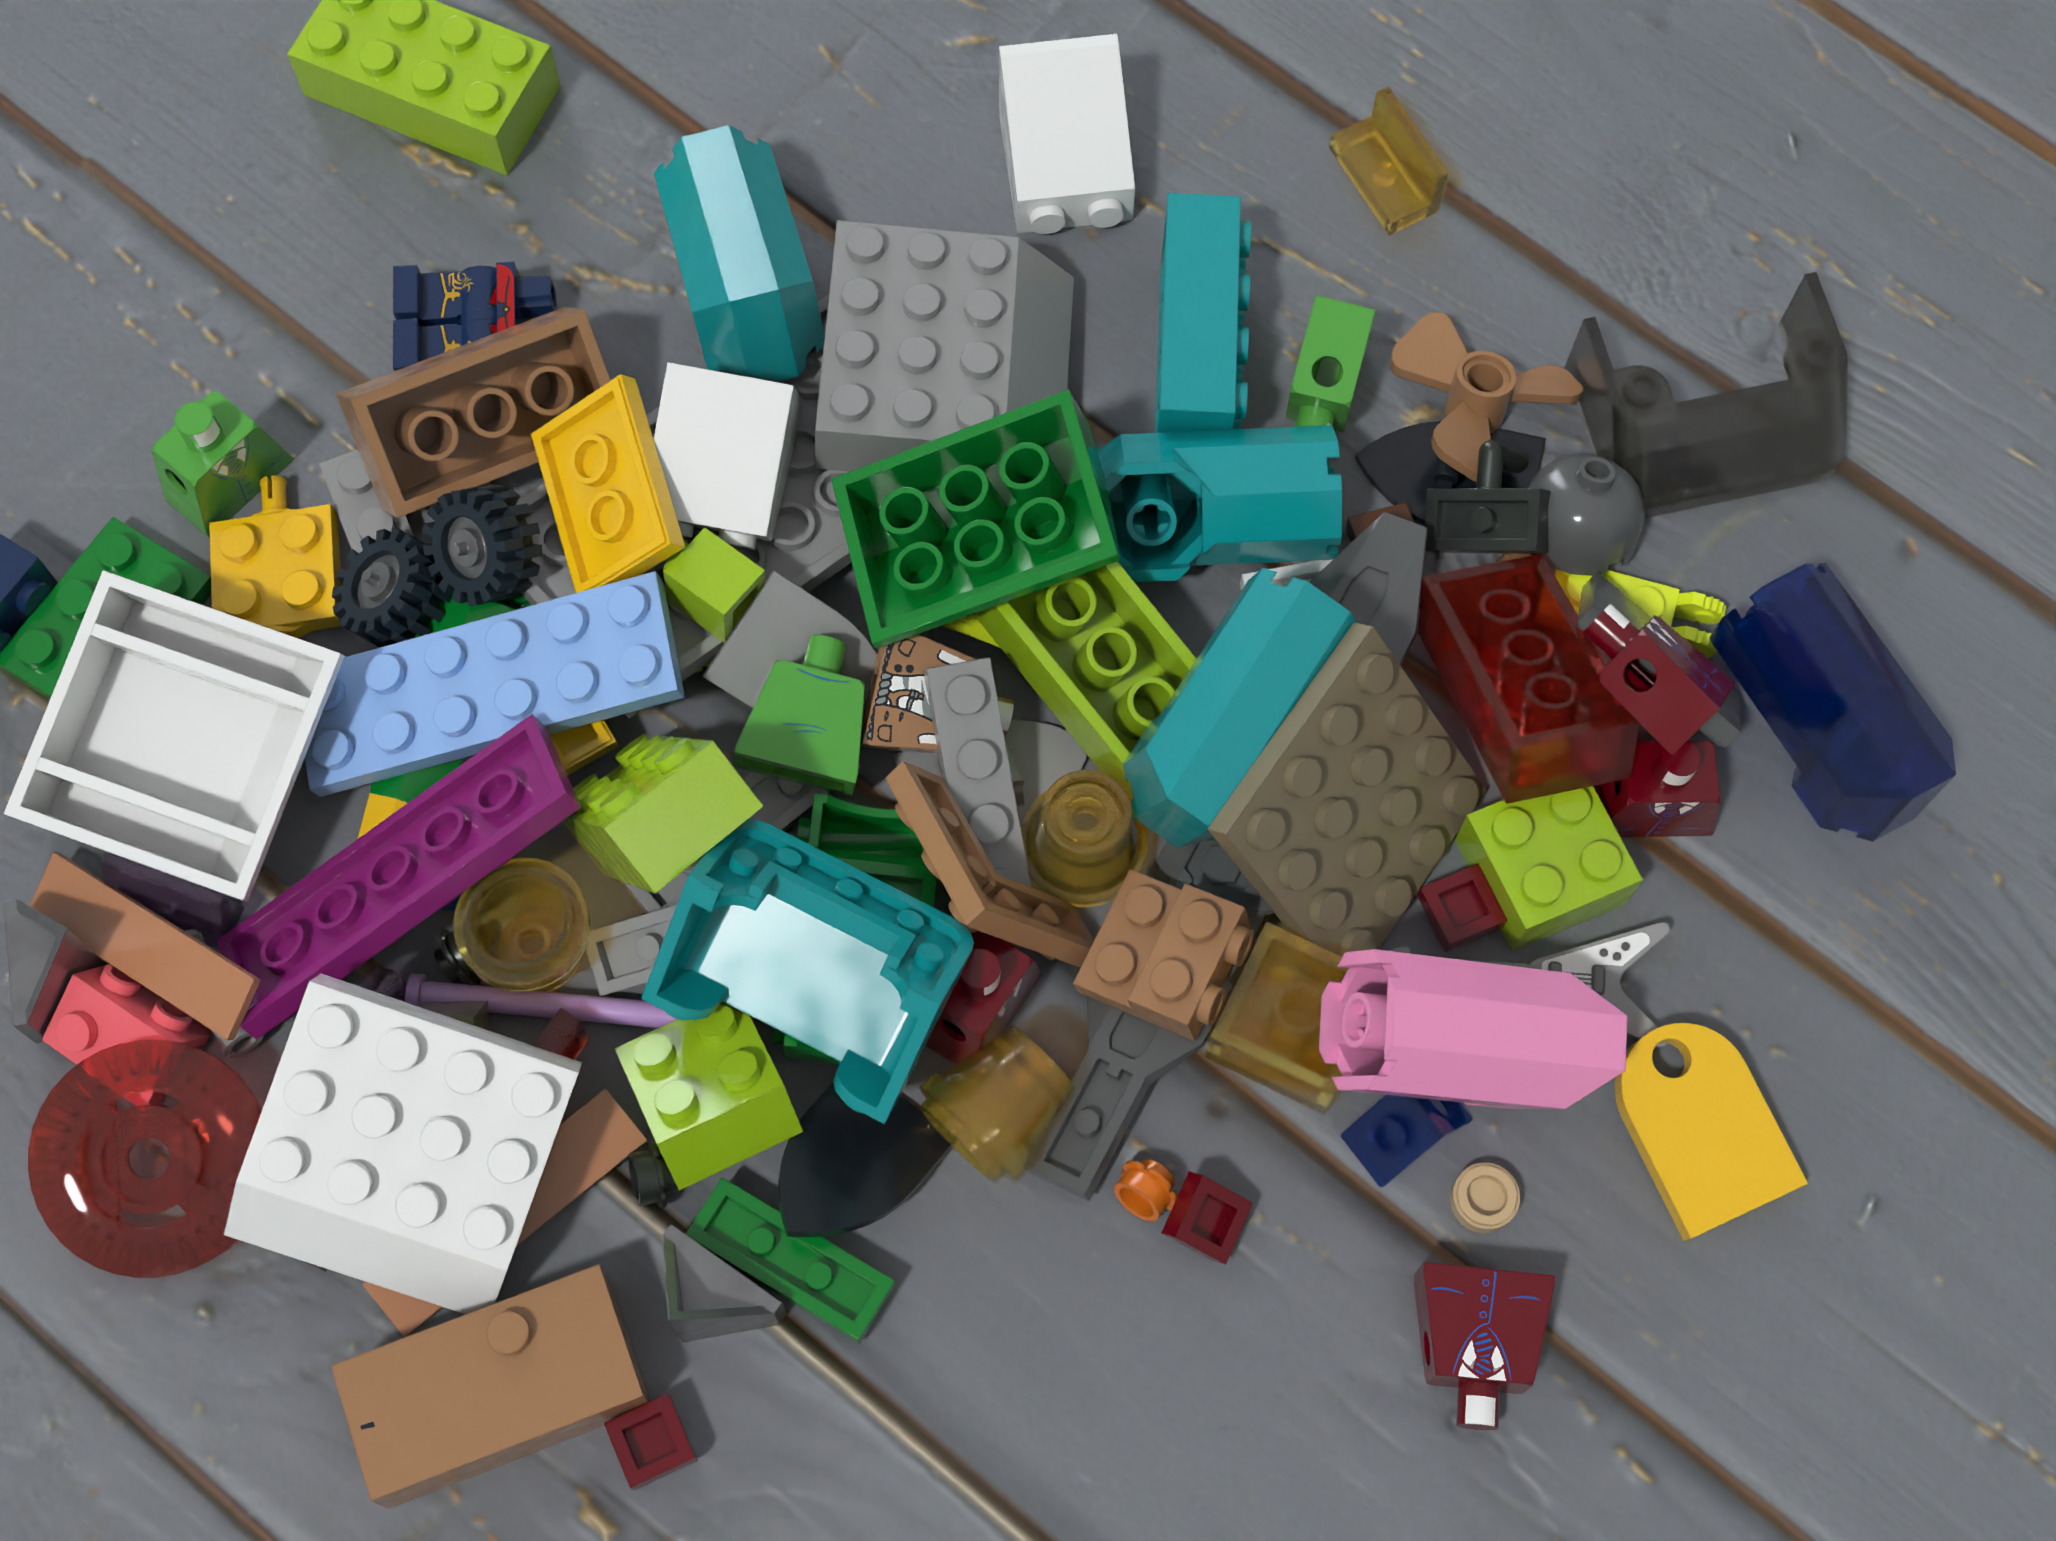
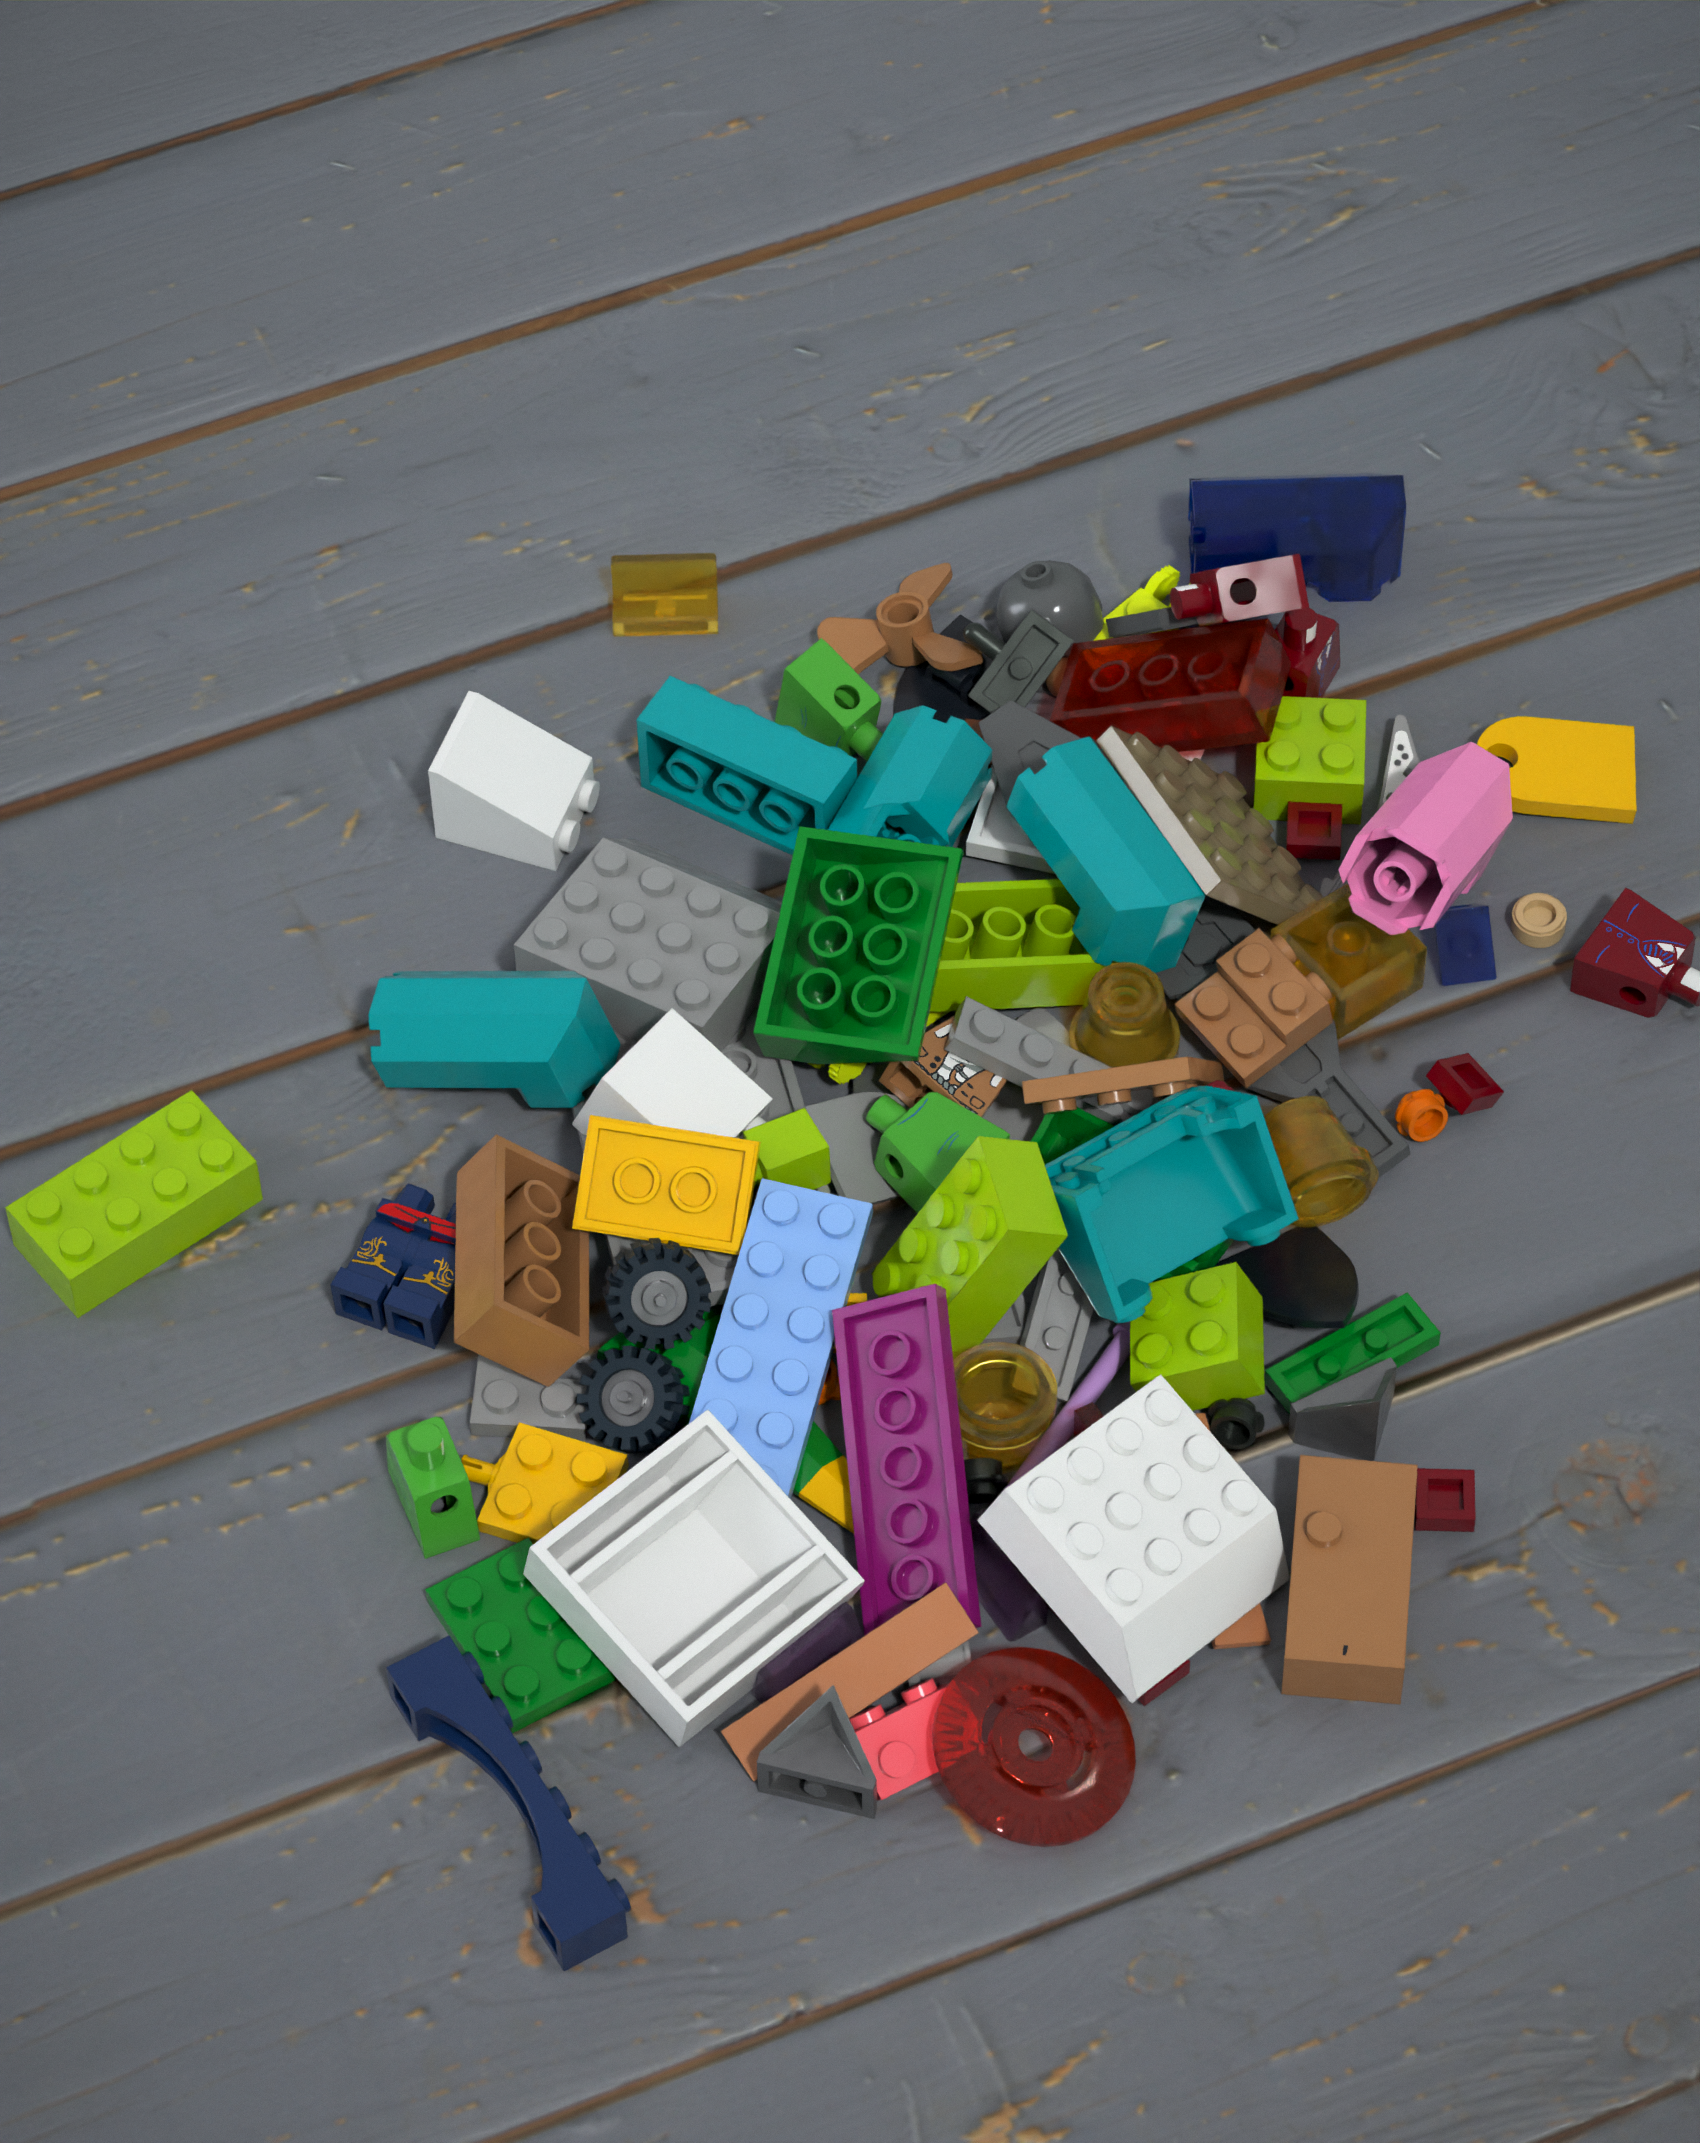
camera: 60 degrees left, 15 degrees down
clear smoke windscreen [1565,272,1848,518] -> none

